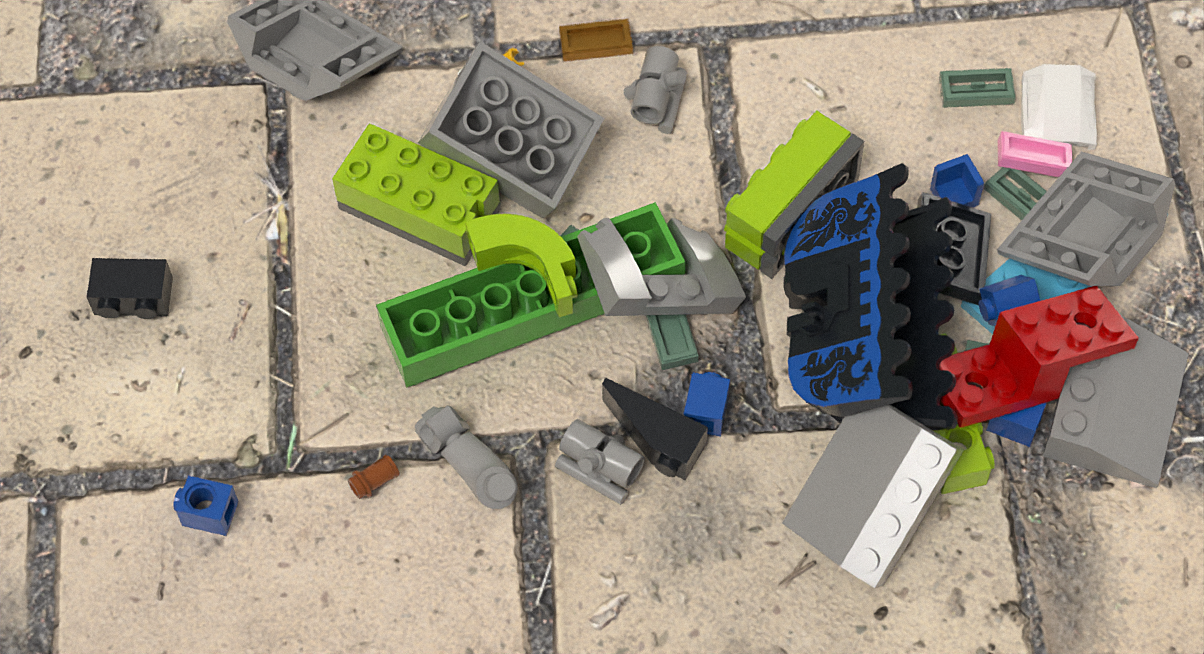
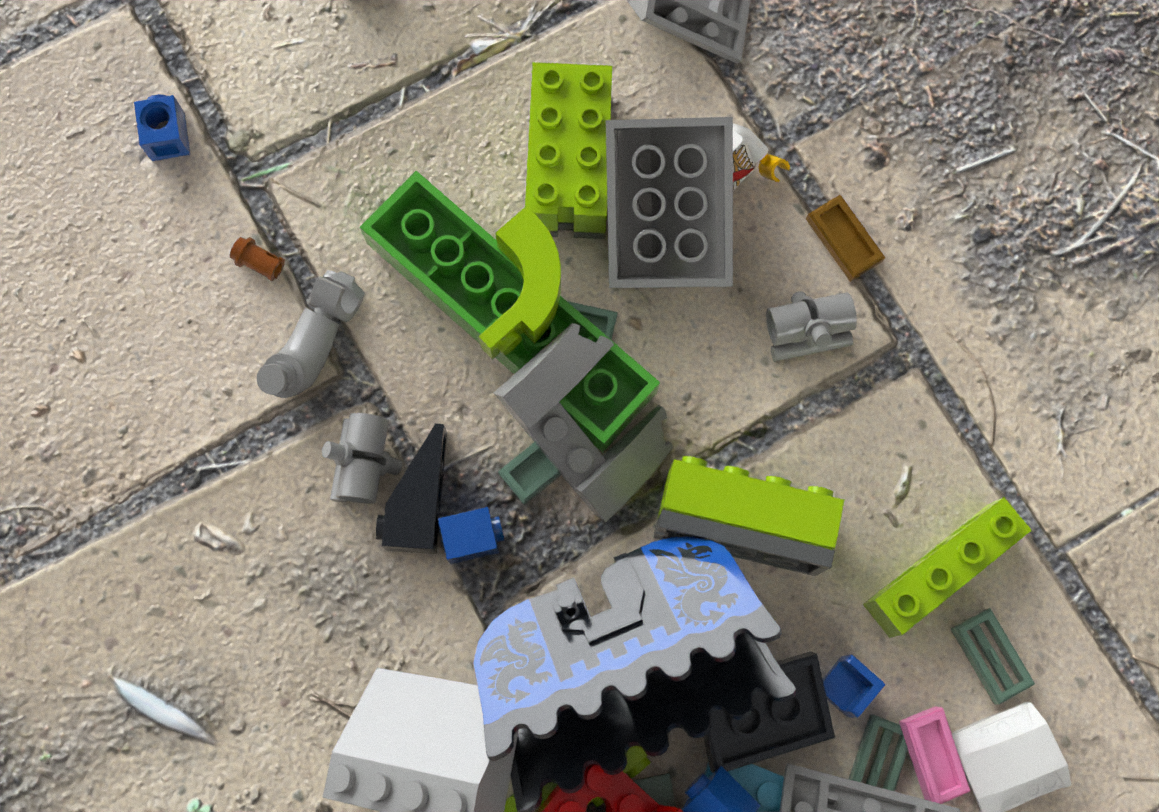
camera: 60 degrees right, 15 degrees up
none -> lime brick [863,497,1032,638]

